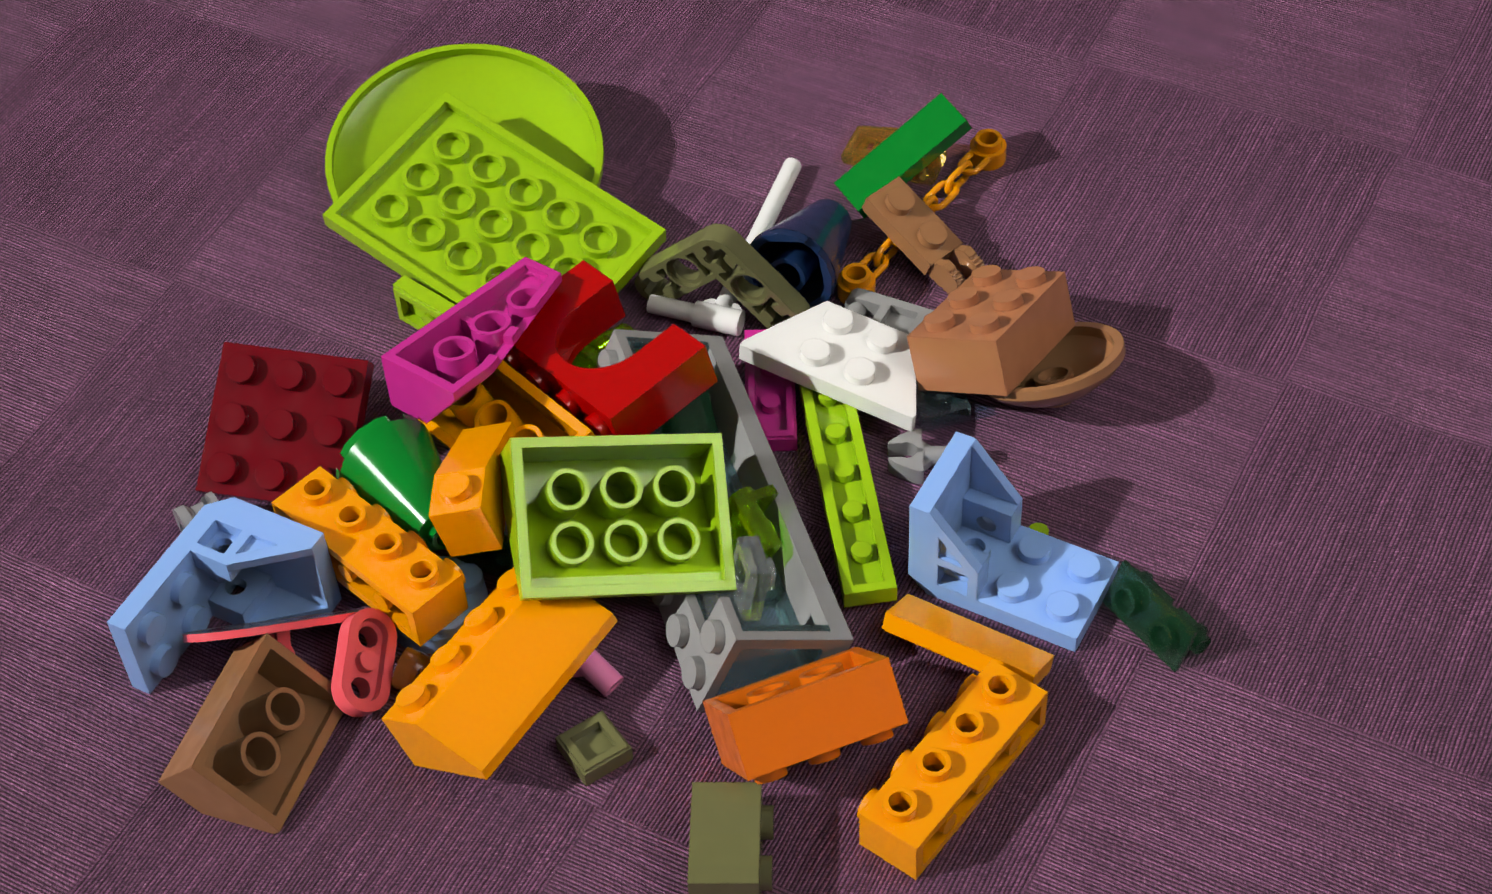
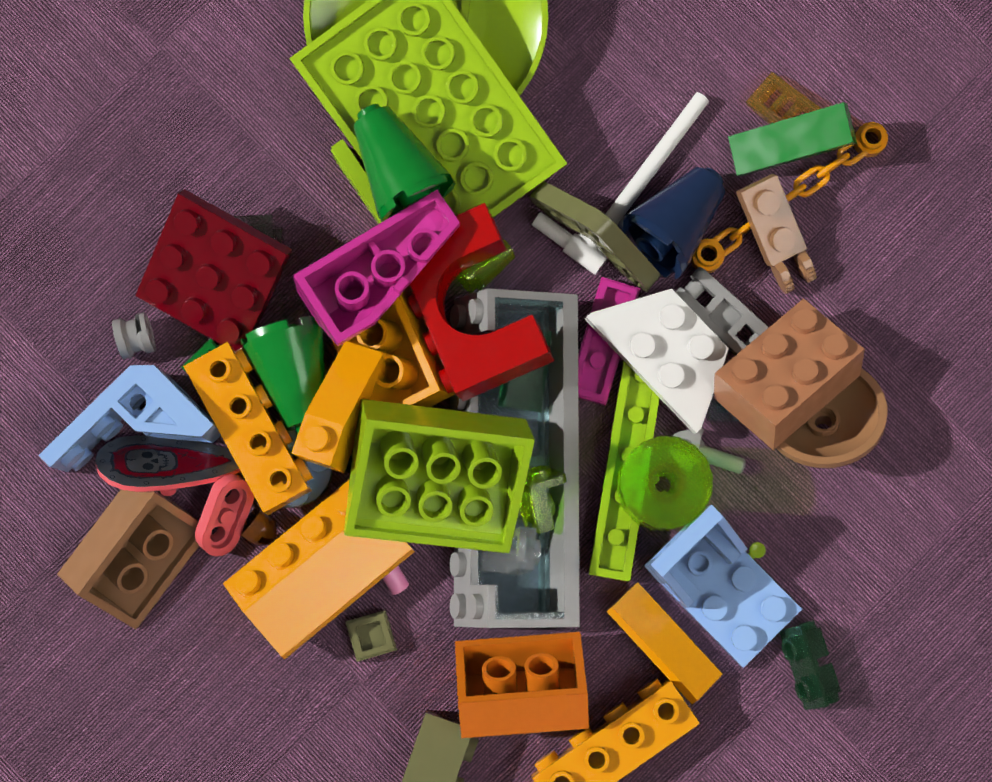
camera: 15 degrees right, 35 degrees up
none -> green cone [353,104,455,222]
none -> clear neon green wheel [616,436,713,531]

